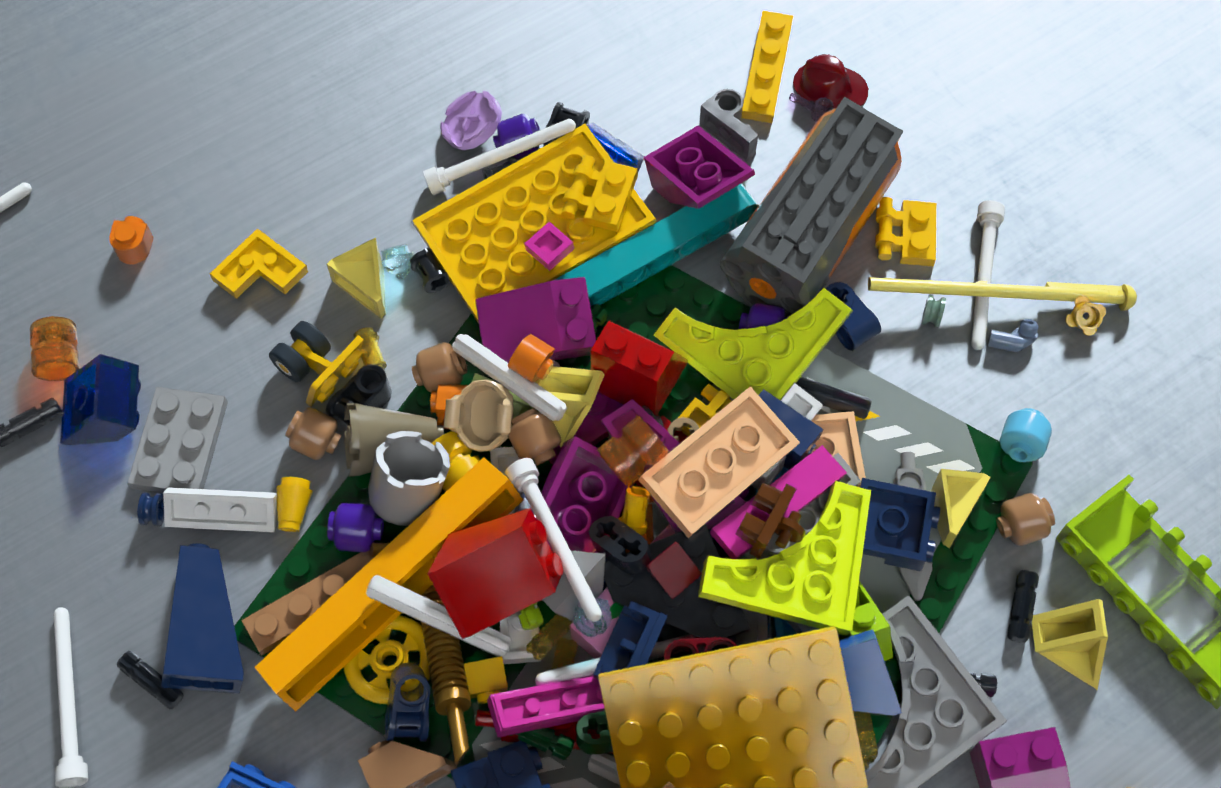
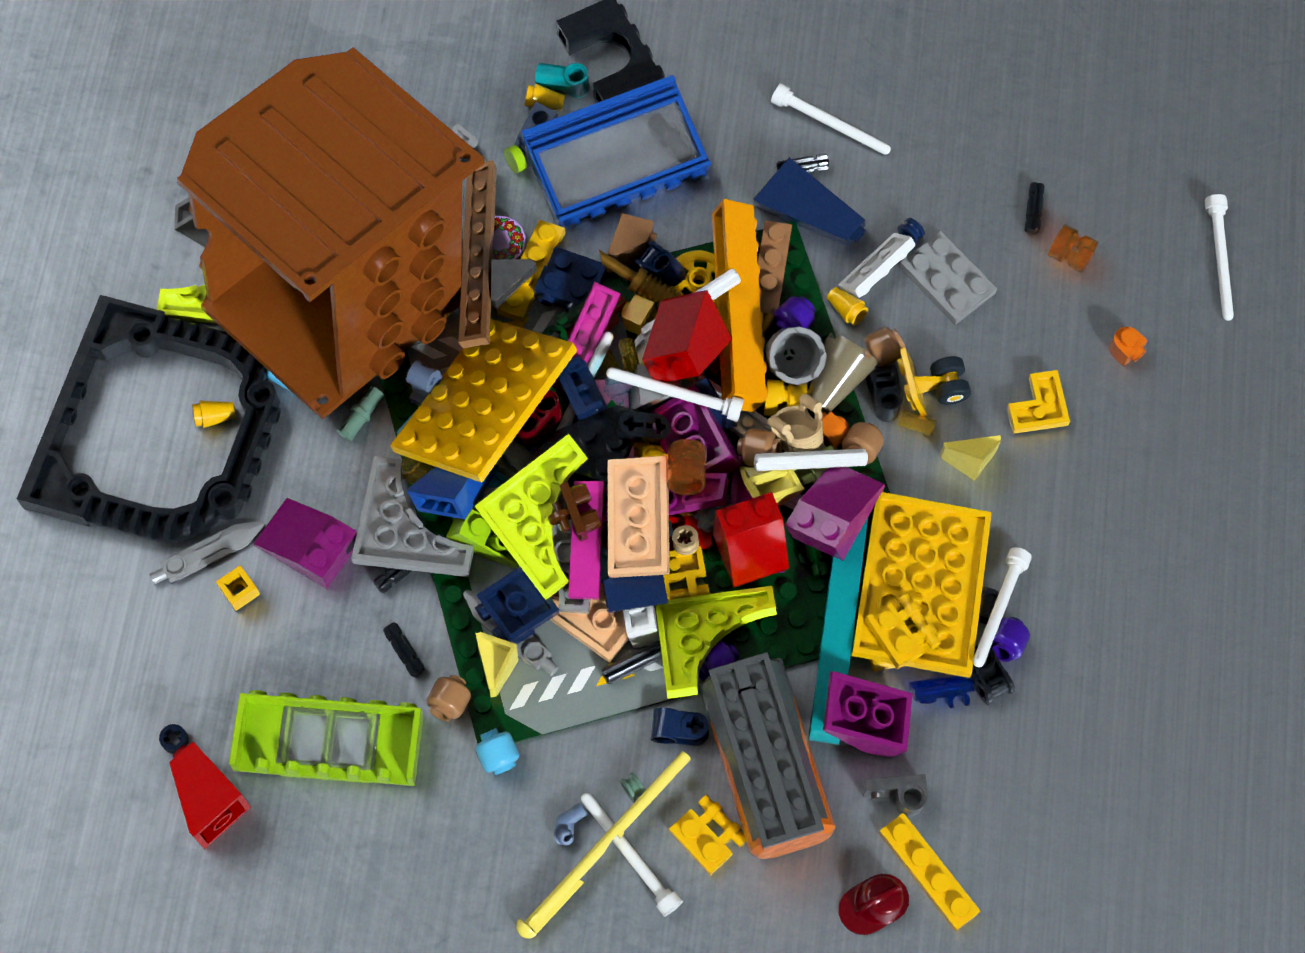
camera: 130 degrees right, 5 degrees up
clear blue slope [60,354,141,445] -> none
clear light blue plate [381,244,414,280] -> none
black bush [409,248,451,293] -> none
lavender tile [440,90,502,150] -> none
orange plate [507,334,555,383] -> none
dark pink plate [524,222,574,271] -> none
dark red slope [647,542,702,600] -> none
clear purple hand [789,93,834,122] -> none
light yellow slope [1031,599,1108,690] -> none
yellow plate [1065,296,1106,336] -> none

